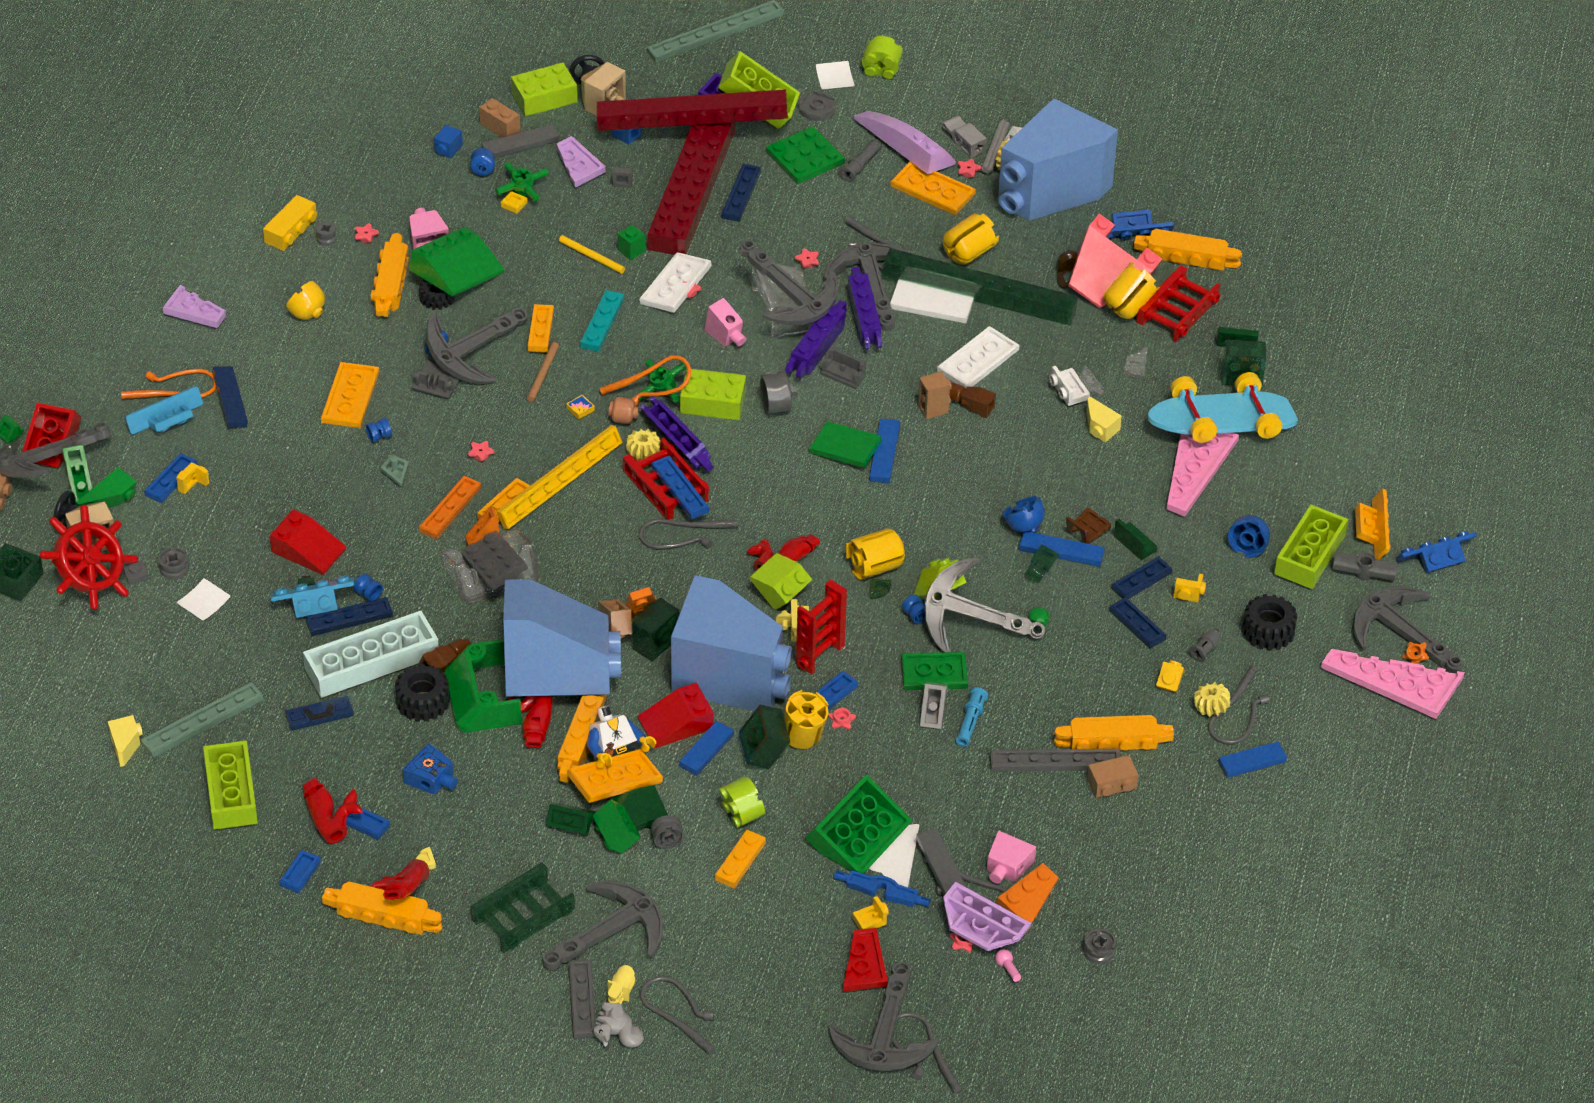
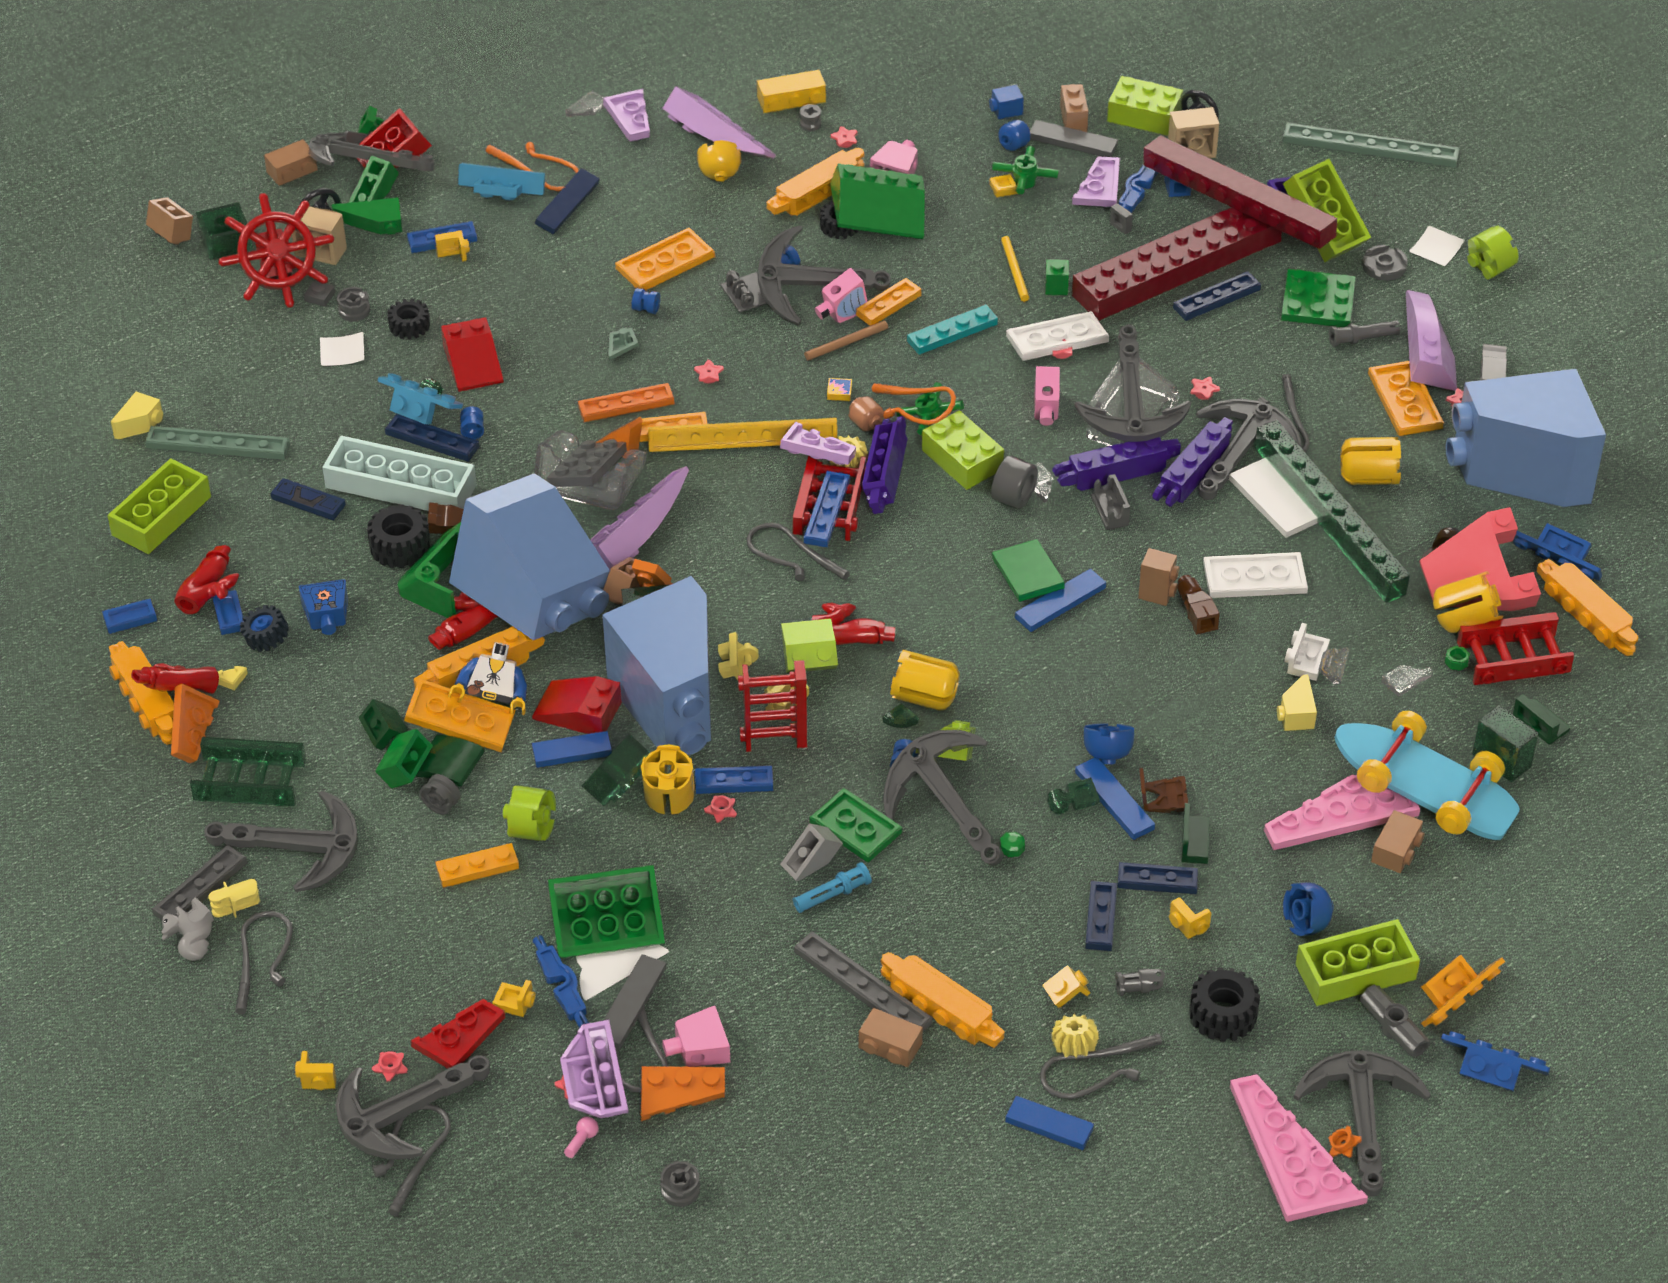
camera: 45 degrees right, 0 degrees up
none -> orange wing [171,684,220,763]
none -> black wheel [240,605,289,652]
none -> yellow bracket [295,1051,336,1090]
none -> coral plate [372,1052,408,1082]
none -> black tyre [387,298,430,340]
none -> clear tile [565,90,605,117]
none -> lavender wedge [590,466,689,570]
none -> lavender wedge [662,86,776,159]
none -> lavender wing [780,422,856,465]
none -> bright pink torso [815,268,867,323]
none -> piece [1118,164,1158,213]
none -> medium nougat brick [1371,810,1425,873]
none -> green tile [1445,646,1470,671]

